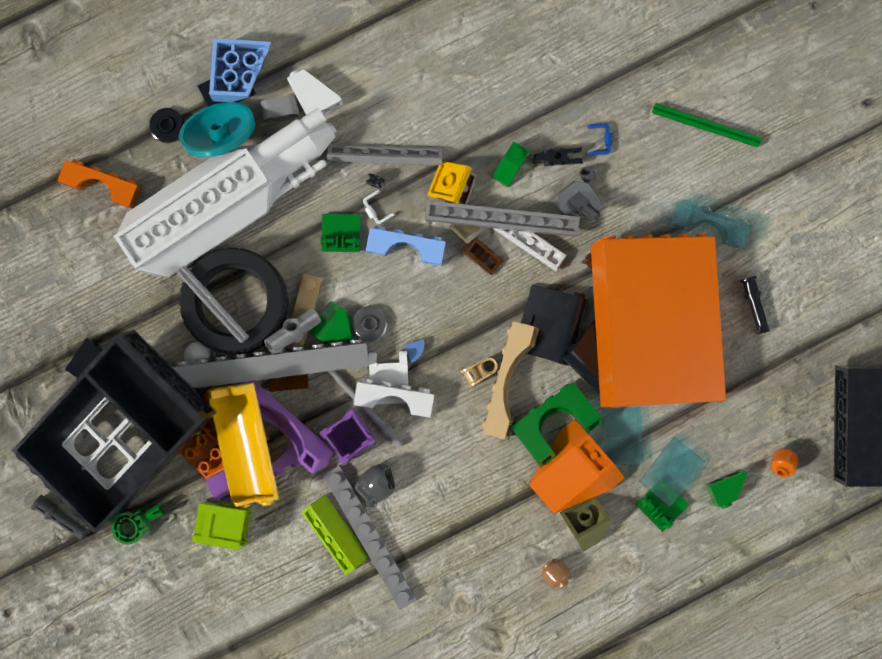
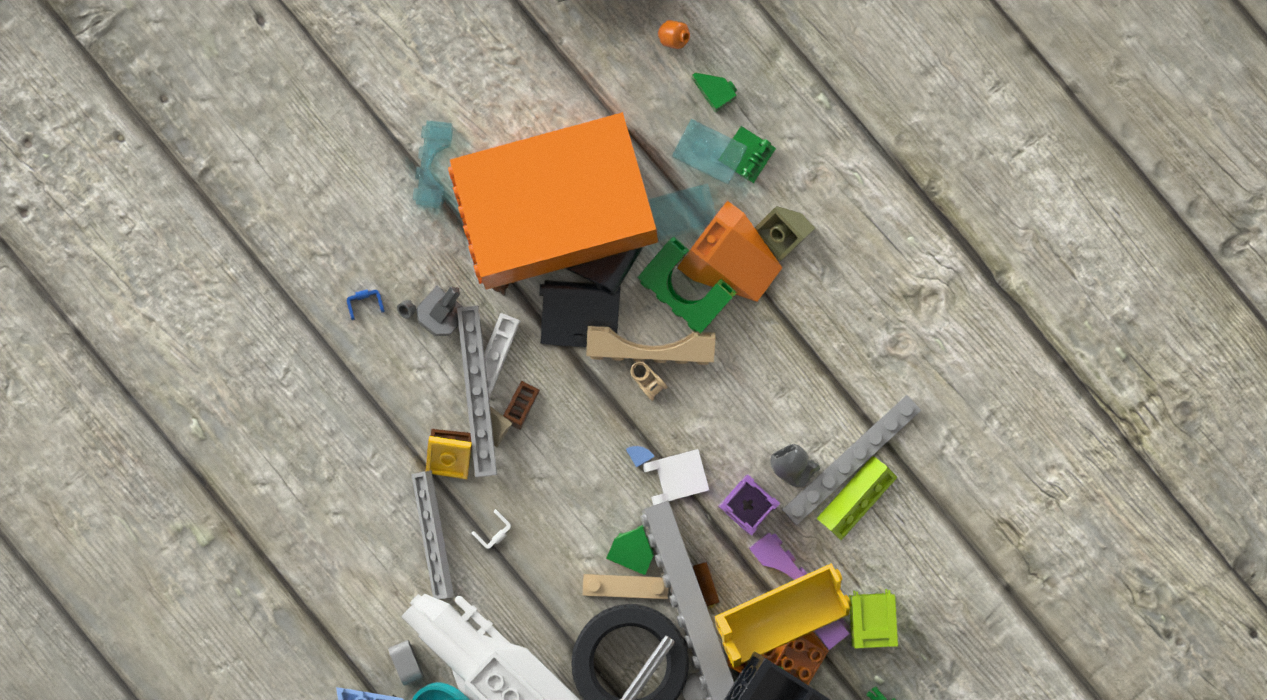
camera: 100 degrees left, 0 degrees up
medium lavender arch [242,381,334,474] -> none
light grey piece [264,309,321,354] -> none
white slope [287,69,343,115] -> none
green hinge [320,214,360,252] -> none
light grey bar [327,370,403,448] -> none
flat silver wheel [352,306,388,342] -> none
white arch [353,378,434,418] -> none
black bush [365,173,385,189] -> none
light blue arch [366,226,446,266] -> none
green slope [492,142,530,187] -> none
black hinge [533,147,583,166] -> none
medium nougat head [541,559,570,589] -> none
green axle [652,103,762,147] -> none
black pin [740,276,770,334] -> none

